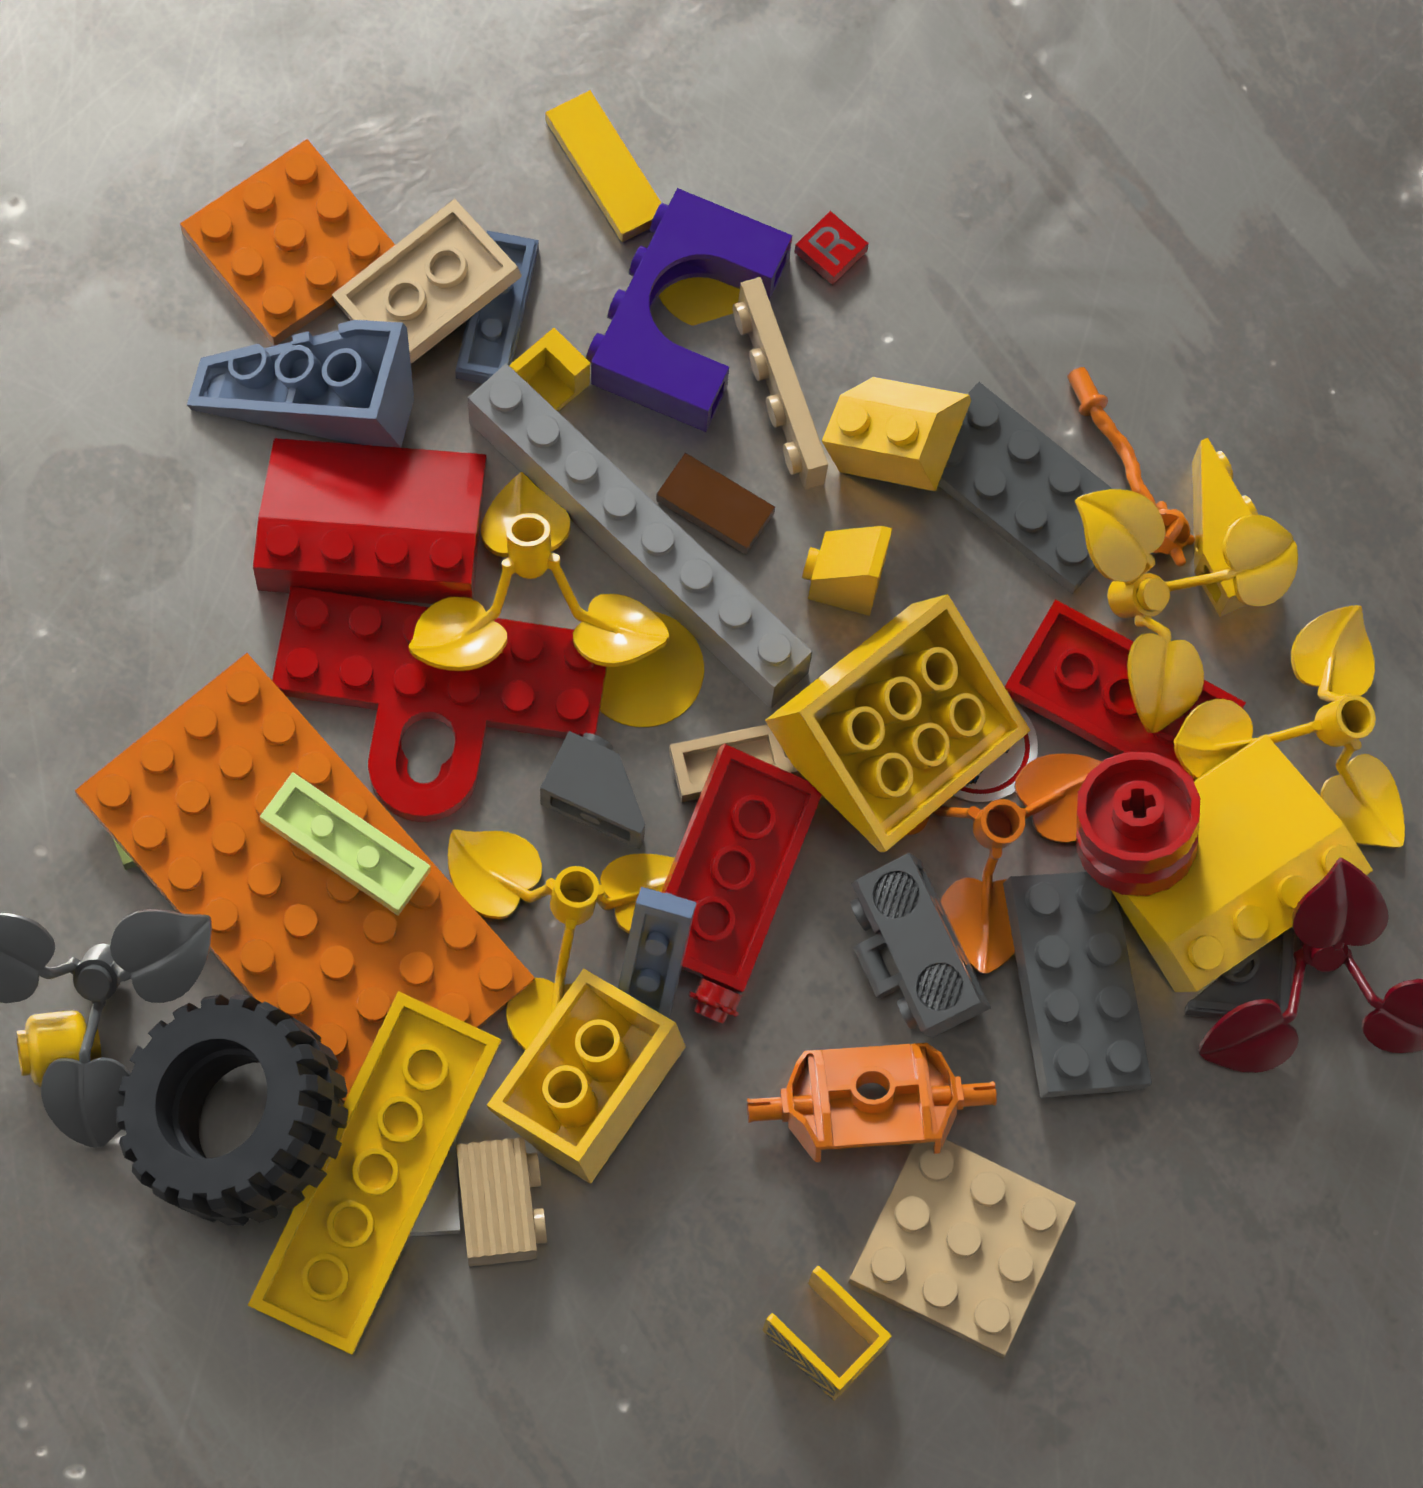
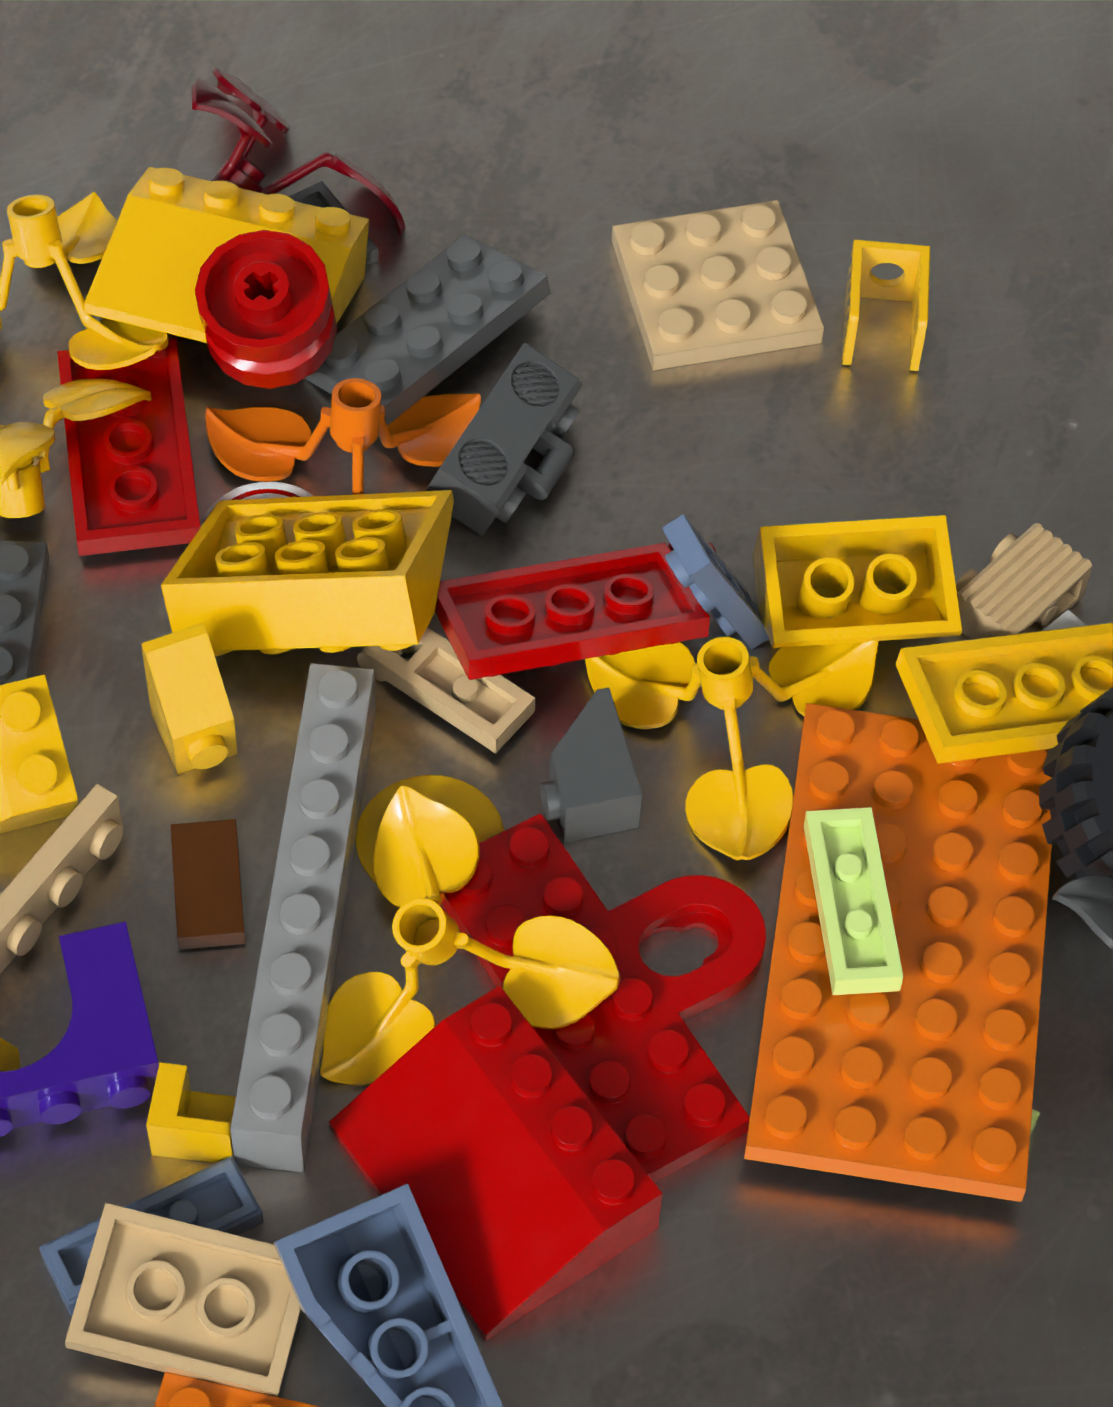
camera: 125 degrees left, 15 degrees down
orange plate [747,1043,997,1162] -> none

